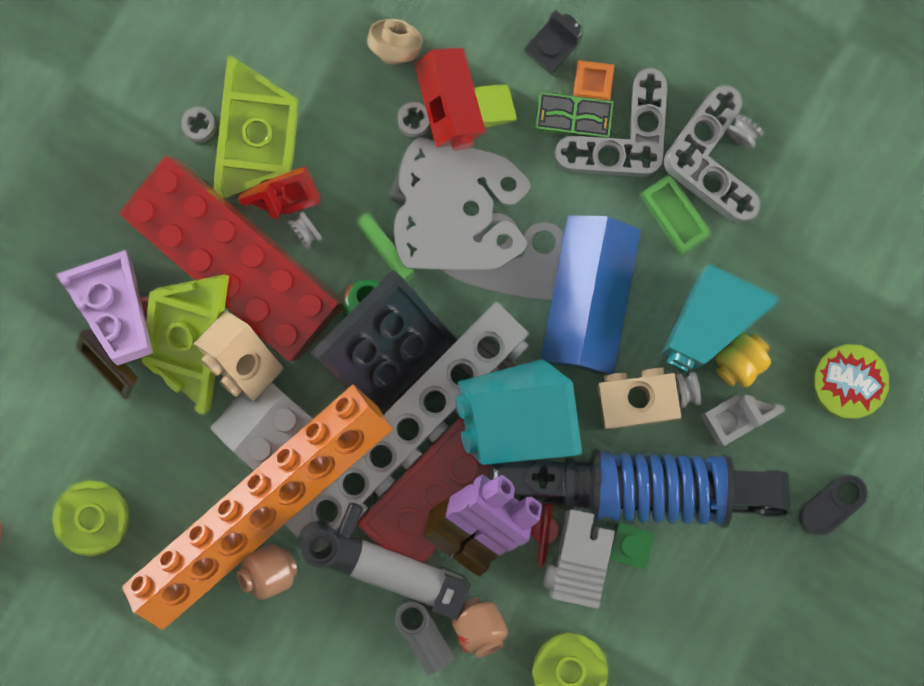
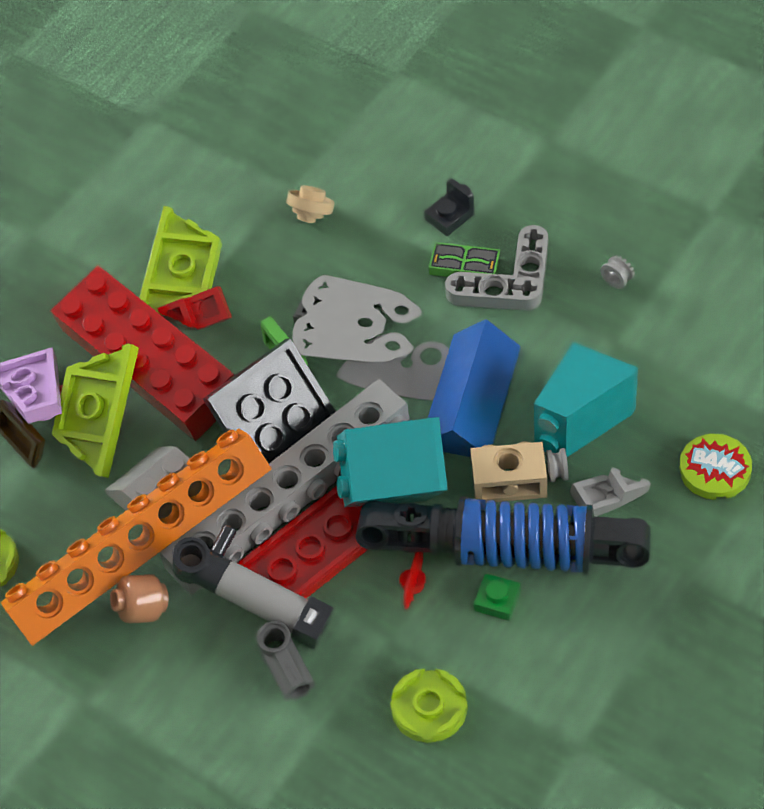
camera: 10 degrees right, 30 degrees down
light grey bush [181,106,217,143] -> none
tan brick [194,310,284,402] -> none
light grey bush [288,211,322,249] -> none
light grey bush [397,102,430,138] -> none
red brick [414,47,486,151] -> none
medium lavender hips [423,474,542,577] -> none
nougat head [452,597,508,658] -> none
lime slope [474,84,517,128] -> none
light grey piece [543,509,615,609] -> none
orange tile [573,60,614,101] -> none
bright green tile [639,174,713,256] -> none
light grey beam [664,85,760,224] -> none
yellow piece [715,333,771,388] -> none
black piece [799,475,868,536] -> none

